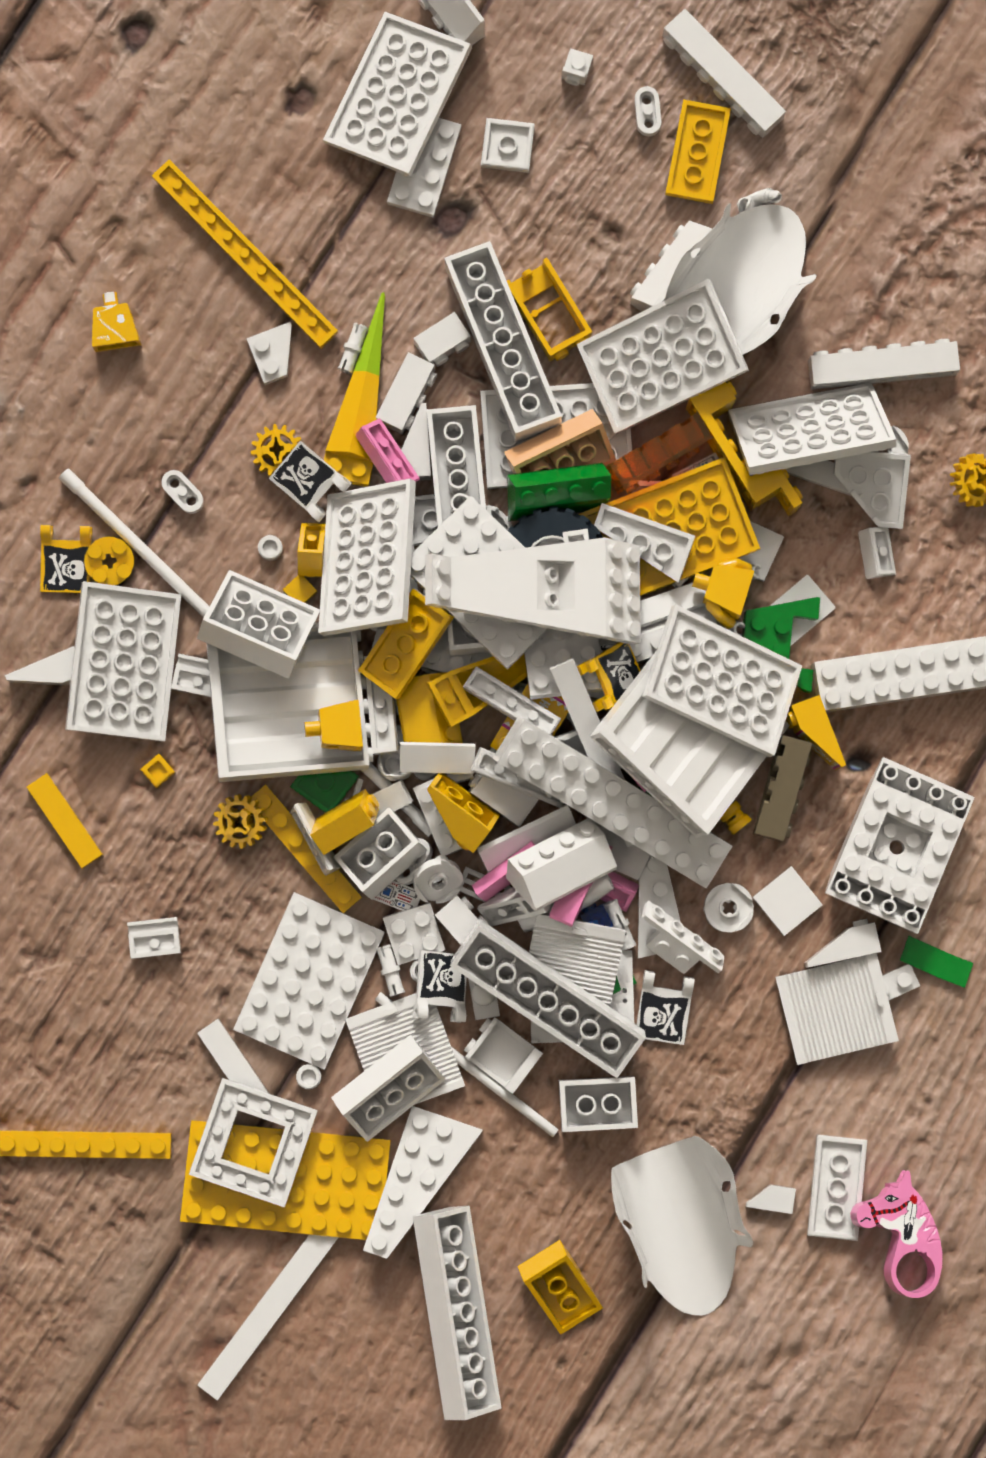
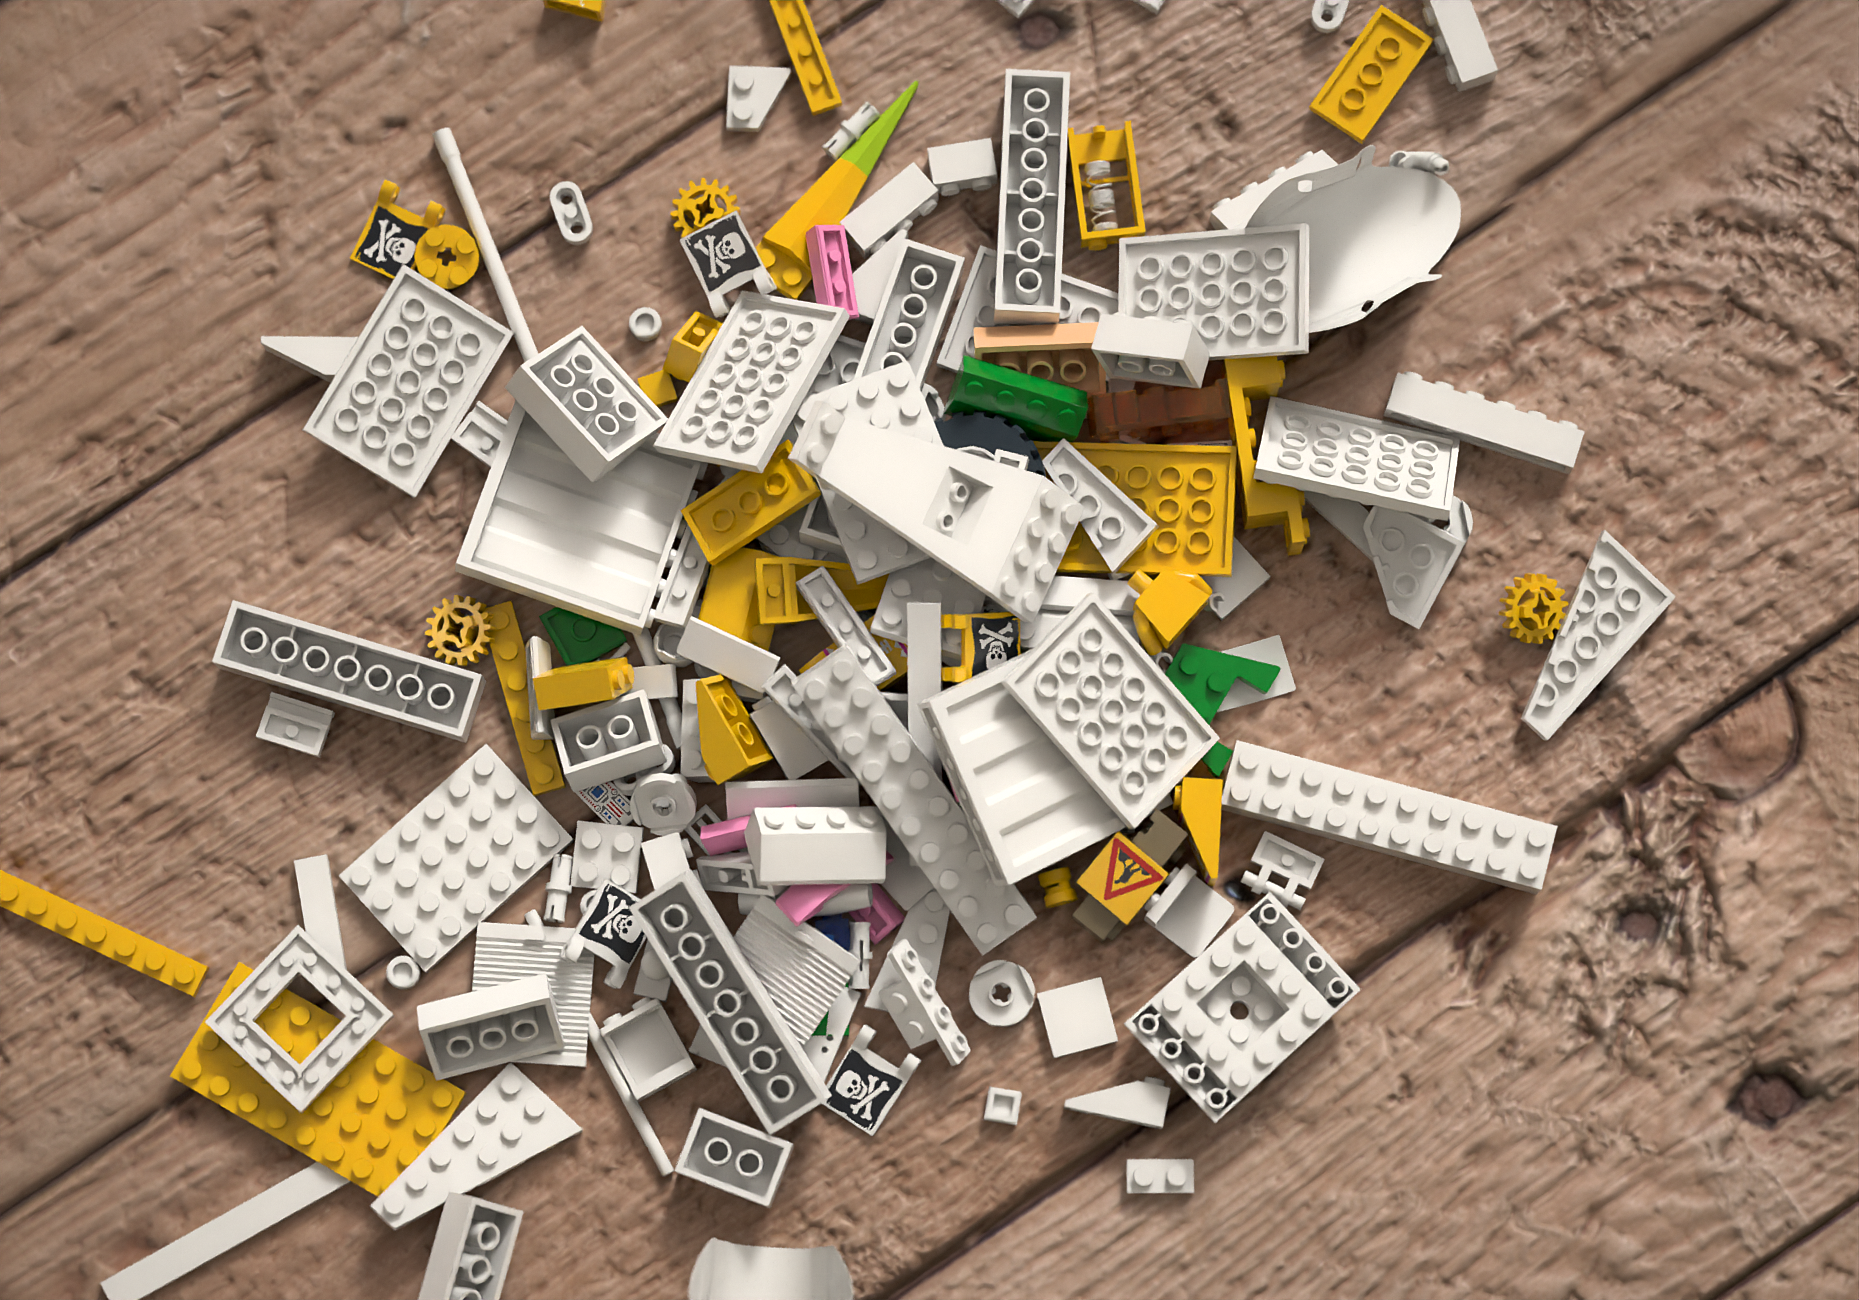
camera: 30 degrees right, 5 degrees down
yellow tile [27,773,103,869] -> none
yellow tile [140,754,176,788] -> none
yellow torso [304,700,363,751] -> none
white door [775,953,899,1065] -> none
white slope [858,527,896,579] -> none
green sticker [900,936,973,988] -> none
none -> white brick [212,600,486,743]
none -> white tile [984,1087,1022,1126]
none -> yellow piece [1077,831,1169,925]
none -> white piece [1085,161,1118,232]
none -> white brick [1091,312,1210,389]
none -> white bracket [1144,864,1234,958]
none -> white plate [1241,831,1325,910]

